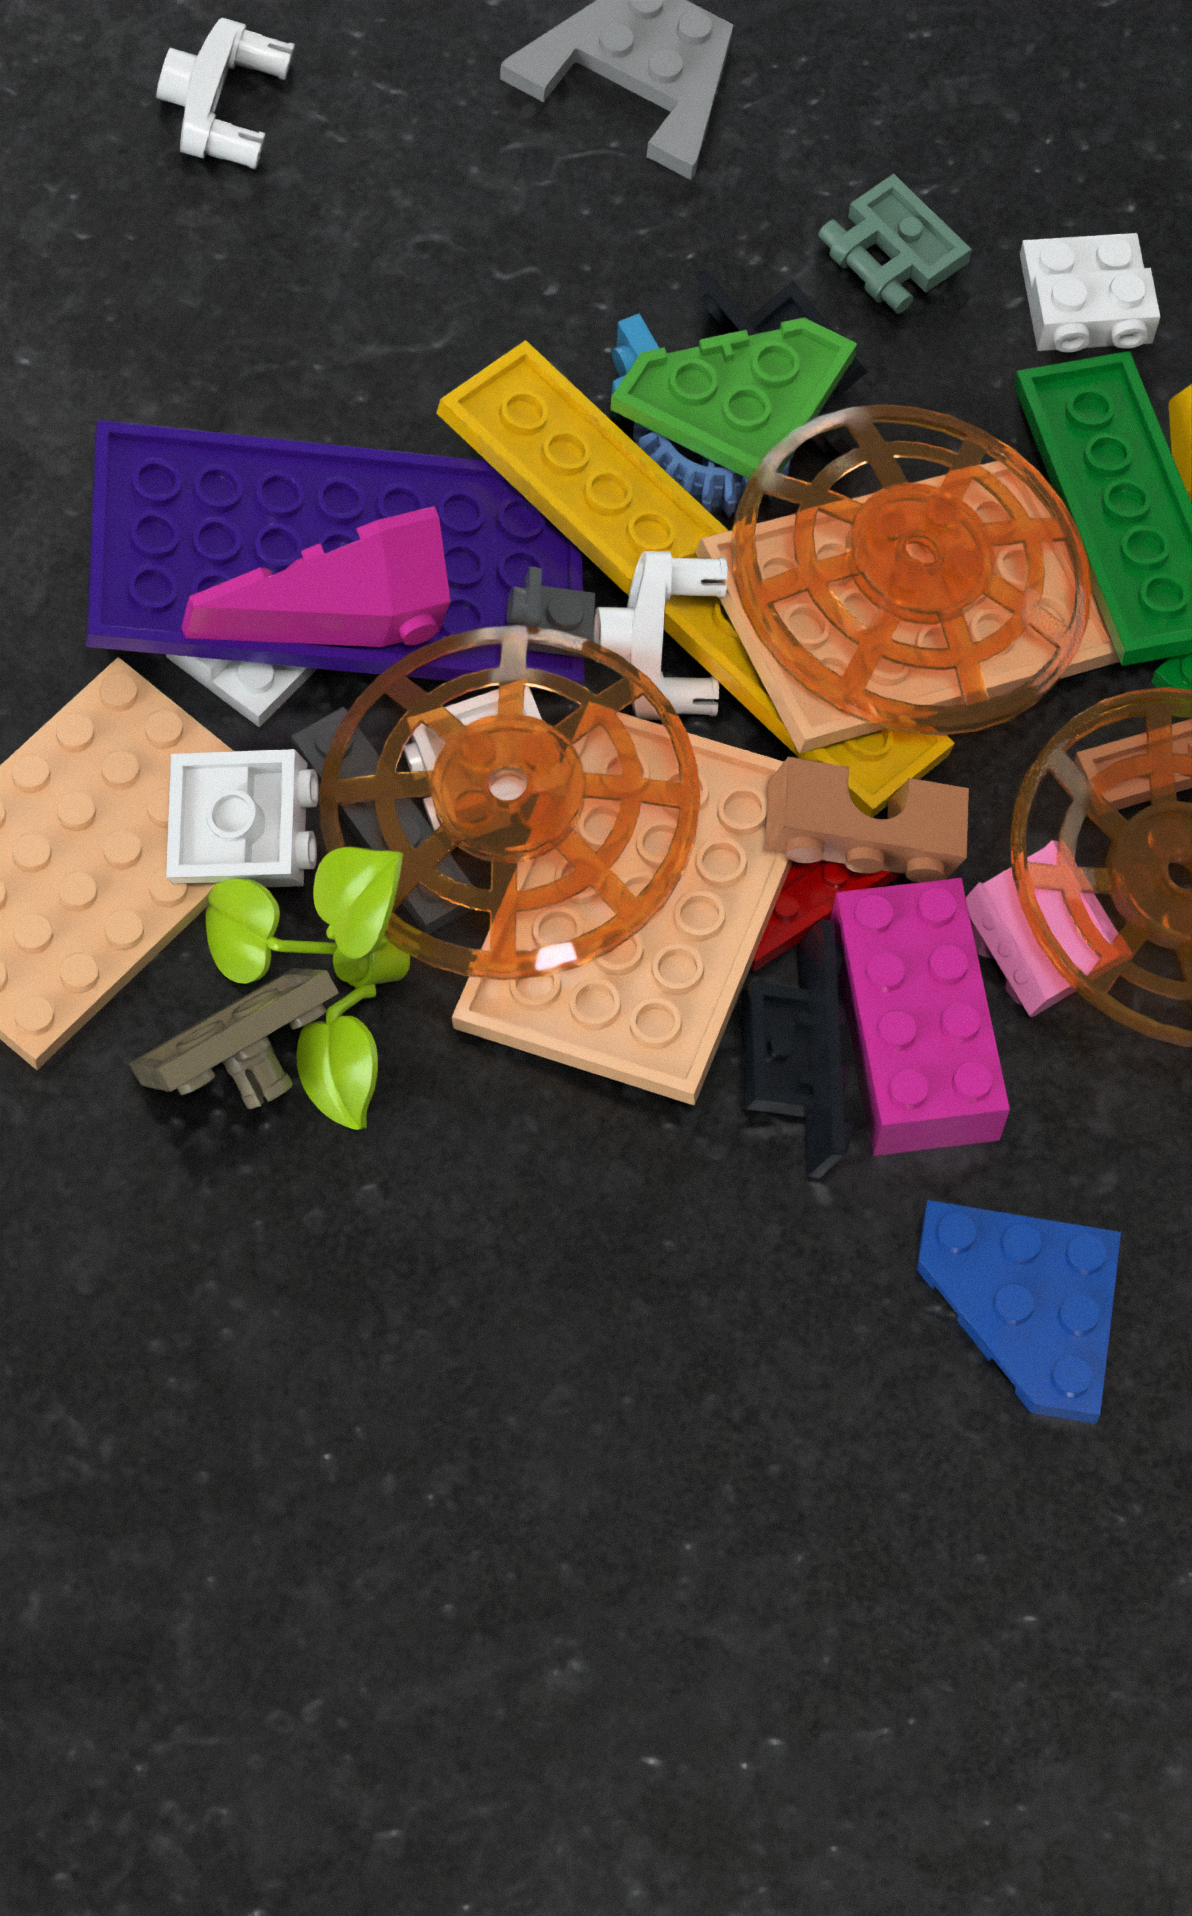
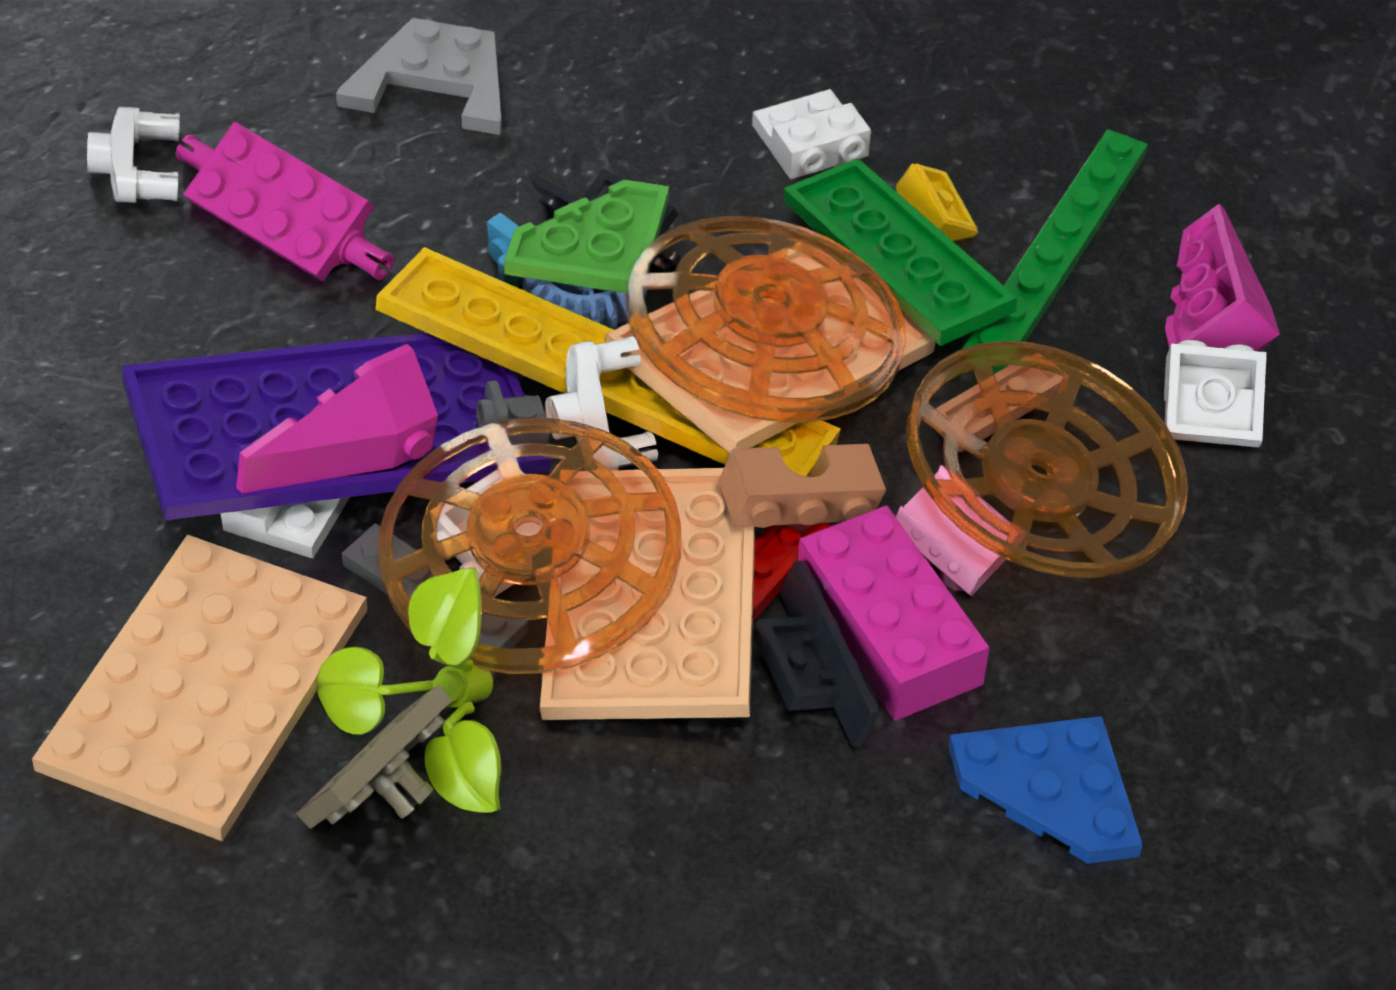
camera: 15 degrees left, 15 degrees down
white plate [166,749,319,887] -> none
sand green plate [818,174,972,314] -> none
none -> dark pink plate [176,122,394,282]

